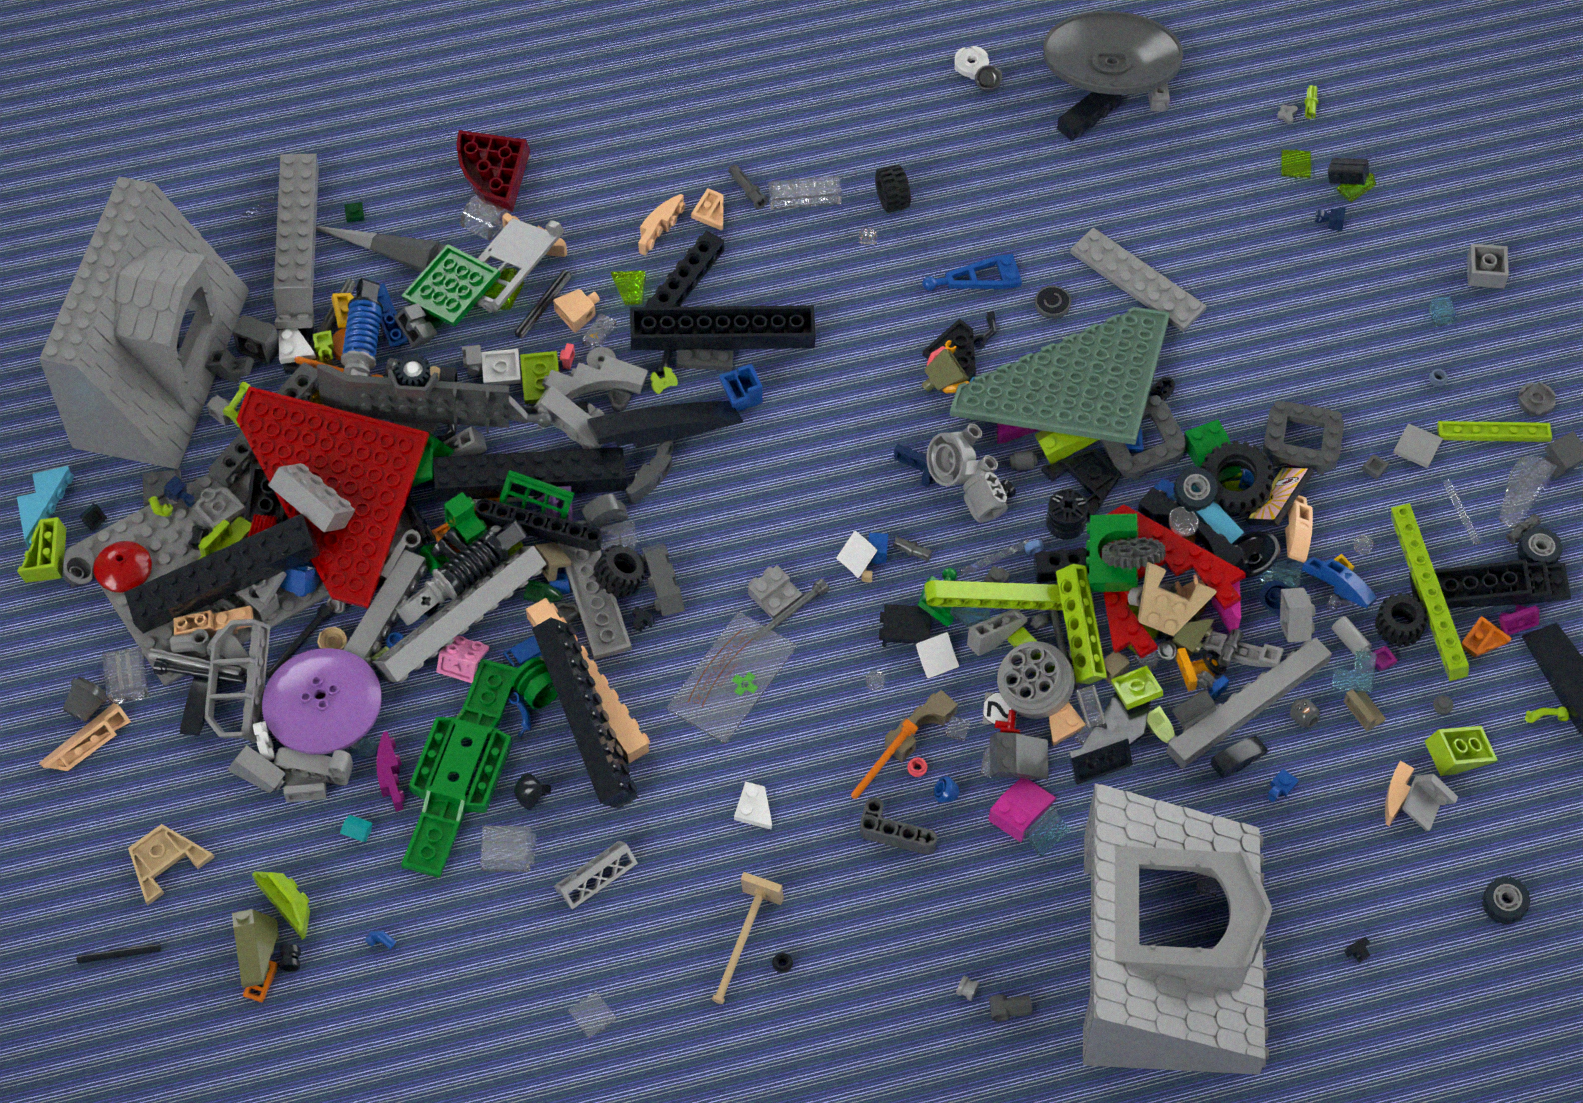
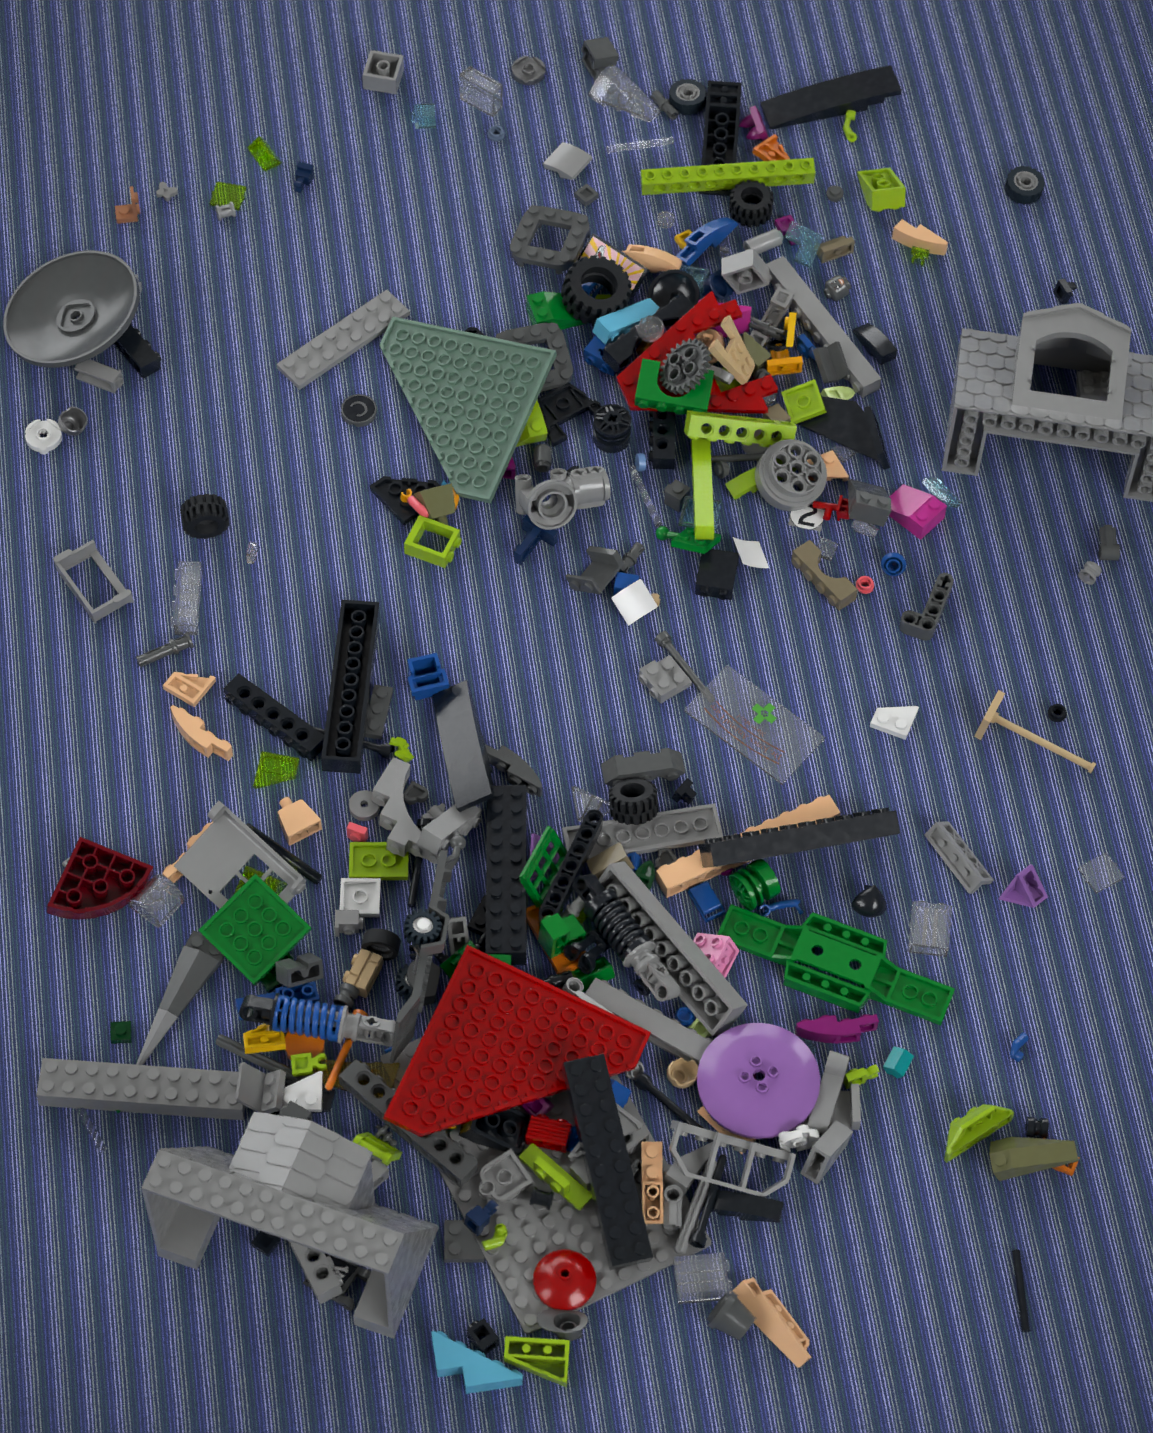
camera: 85 degrees left, 0 degrees up
black tile [80,503,107,531] -> none
tan wing [128,824,215,906] -> none
light grey brick [268,464,355,532] -> none
clear tile [582,313,617,348] -> none
dark grey brick [582,494,629,527] -> none
orange piece [851,718,919,799] -> none
clear tile [866,670,885,691] -> none
blue plate [922,253,1022,291] -> none
light grey slope [967,609,1027,656] -> none
black arm [974,311,997,349] -> none
clear slope [1076,685,1106,729] -> none
black wheel [1173,467,1218,511] -> none
dark grey plate [1197,671,1215,689] -> none
blue plate [1267,769,1299,803] -> none
lime axle [1304,85,1318,119] -> none
black brick [1328,158,1369,185] -> none
light grey bracket [1403,774,1458,831] -> none
lime tile [1437,421,1552,442] -> none
none -> light grey piece [53,540,134,624]
none -> light grey window [74,359,124,394]
none -> nougat bracket [115,186,141,224]
none -> light grey bush [215,202,236,221]
none -> lime window [404,515,462,568]
none -> clear brick [459,66,503,118]
none -> black brick [467,1318,499,1355]
none -> dark grey panel [565,546,625,594]
none -> yellow wing [784,312,797,347]
none -> lime plate [843,1064,880,1089]
none -> clear neon green tile [911,246,930,267]
none -> medium lavender slope [999,864,1048,908]

